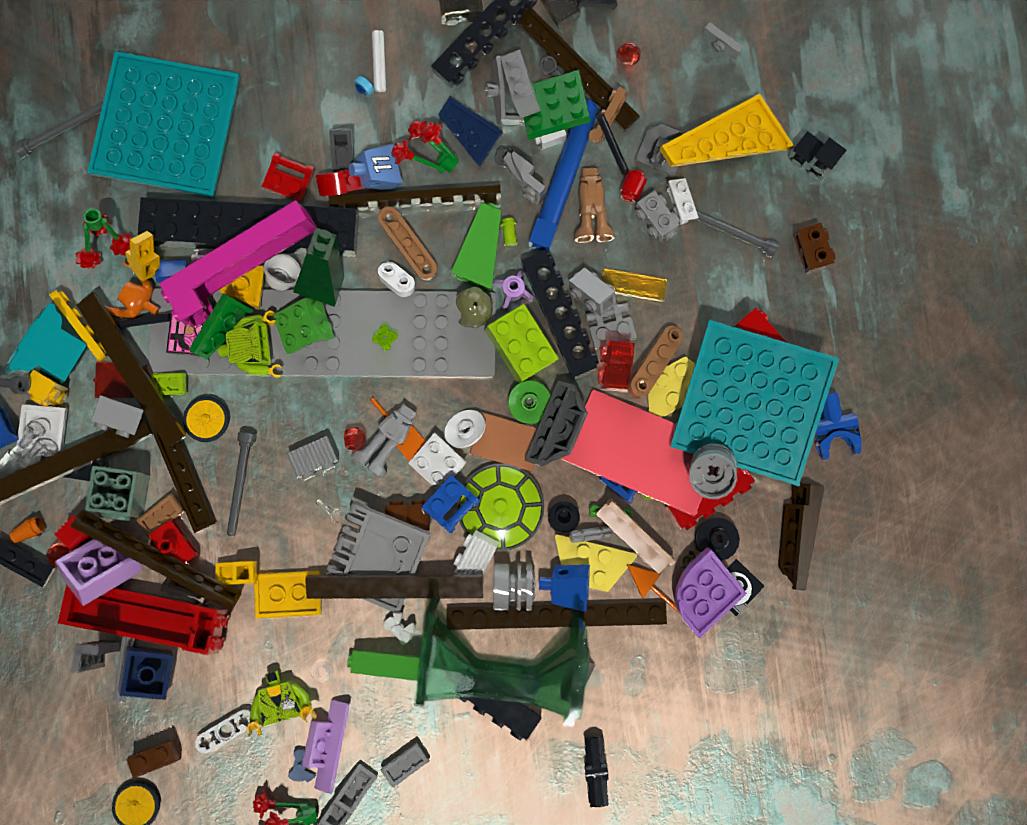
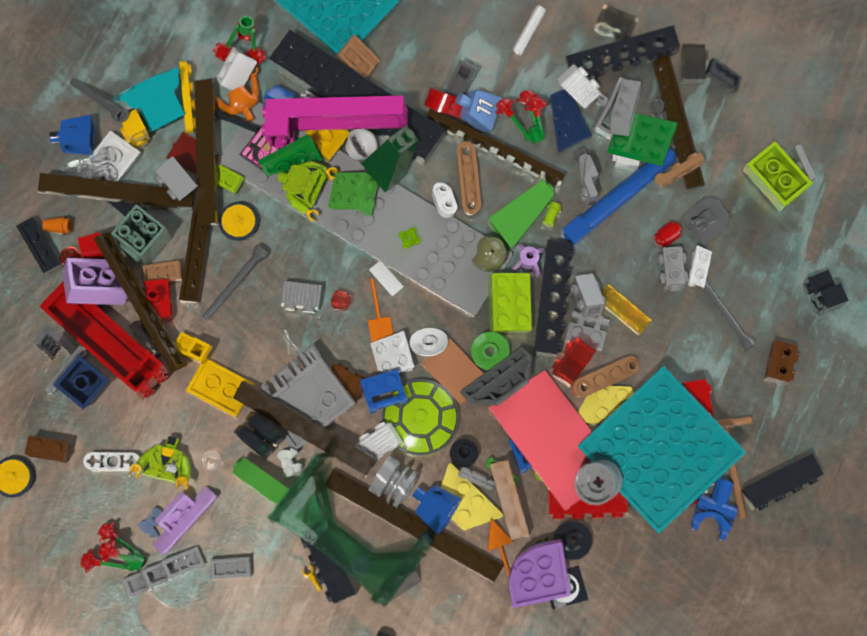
camera: 30 degrees right, 5 degrees down
yellow brick [125,231,160,282] -> none
red plate [261,152,315,203] -> none
light grey piece [350,404,416,479] -> none
medium azure tile [353,76,374,97] -> none
medium nougat piece [574,168,615,243] -> none
black bar [597,114,629,175] -> none
clear red piece [617,43,641,65] -> none
yellow wing [659,94,794,167] -> none
dark brown wedge [779,483,824,590] -> none
none -> white panel [216,46,257,90]
none -> black wheel [234,411,284,460]
none -> yellow hand [302,565,322,592]
none -> medium nougat plate [336,35,380,78]
none -> white sticker [369,261,404,296]
none -> white brick [558,64,601,109]
none -> medium nougat bar [717,416,753,519]
none -> black brick [741,453,824,511]
none -> lime brick [743,141,813,212]

